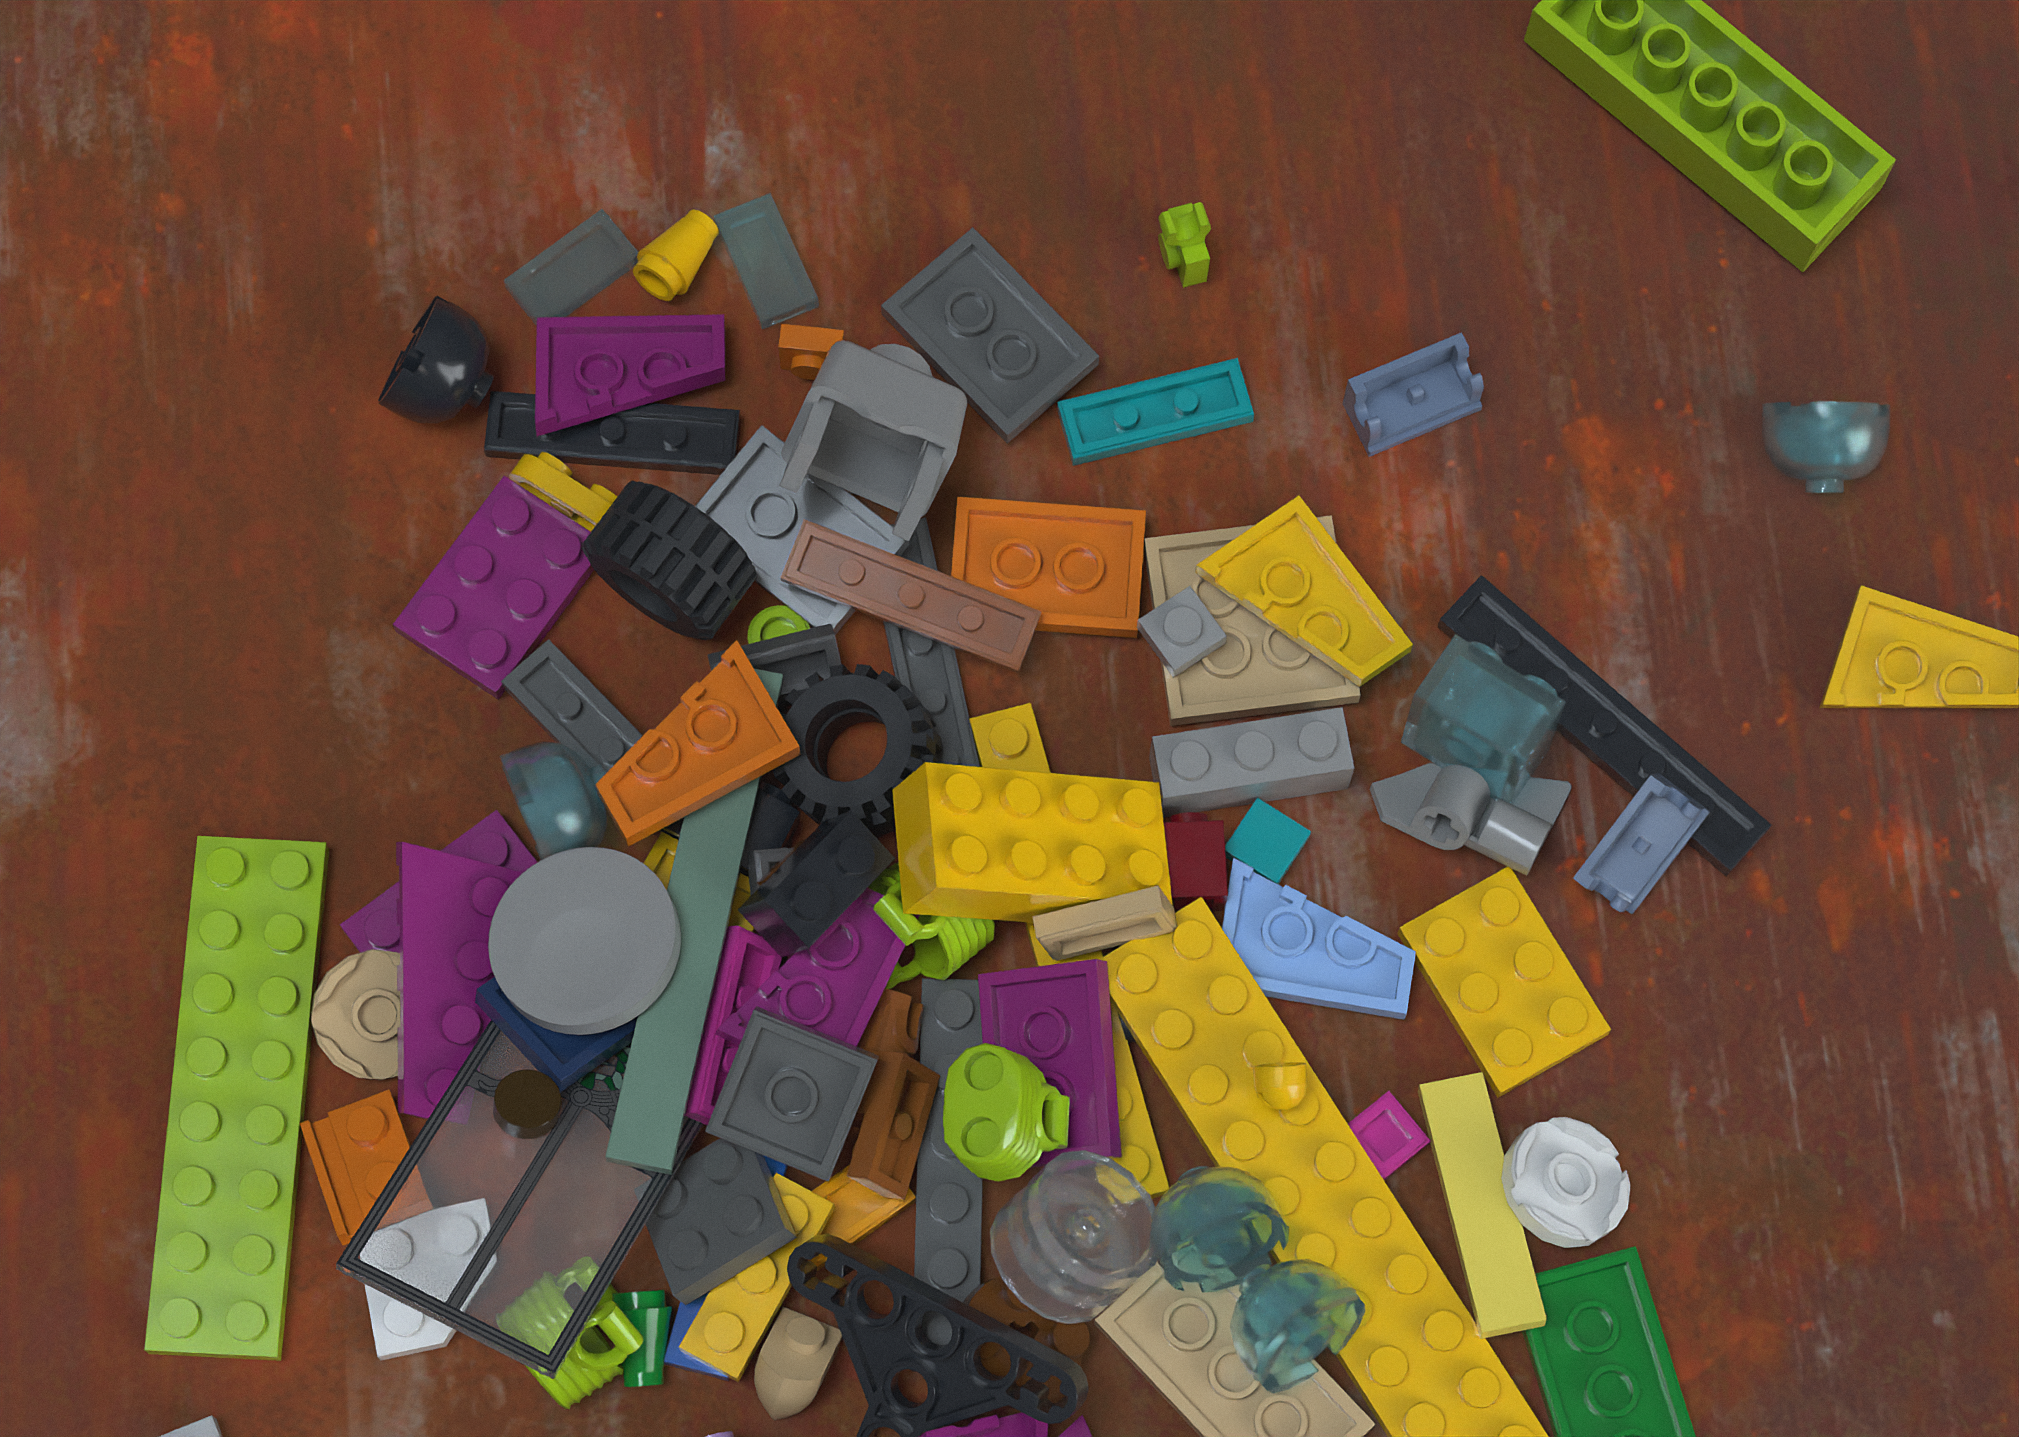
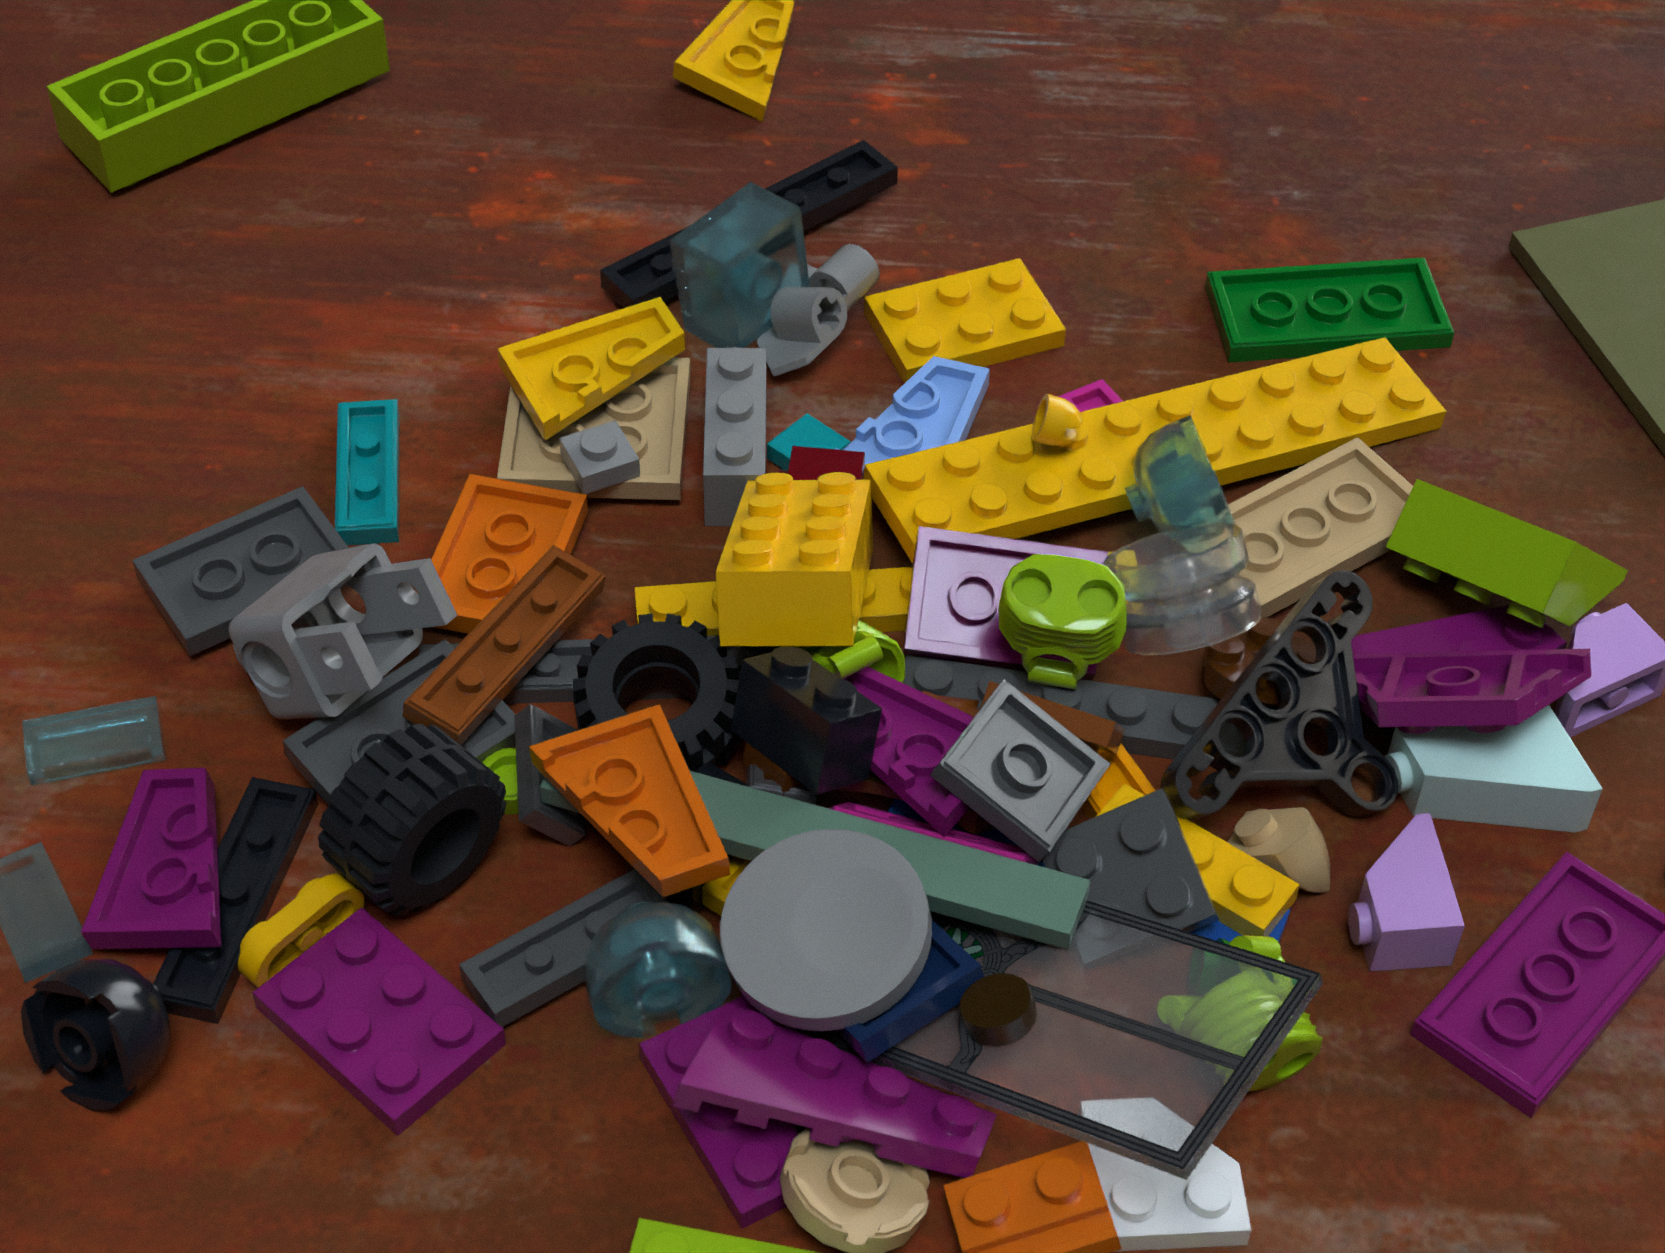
camera: 80 degrees left, 25 degrees down
yellow cone [633,209,719,301] -> none
orange plate [778,324,844,380] -> none
tan tile [1033,885,1177,961] -> none
lime plate [1158,202,1211,288] -> none
clear light blue cylinder [1230,1258,1365,1393] -> none
sand blue hinge [1342,332,1484,457] -> none
light yellow tile [1418,1072,1547,1339] -> none
white tile [1501,1117,1630,1248] -> none
sand blue hinge [1573,773,1710,914] -> none
clear light blue cylinder [1762,402,1890,493] -> none

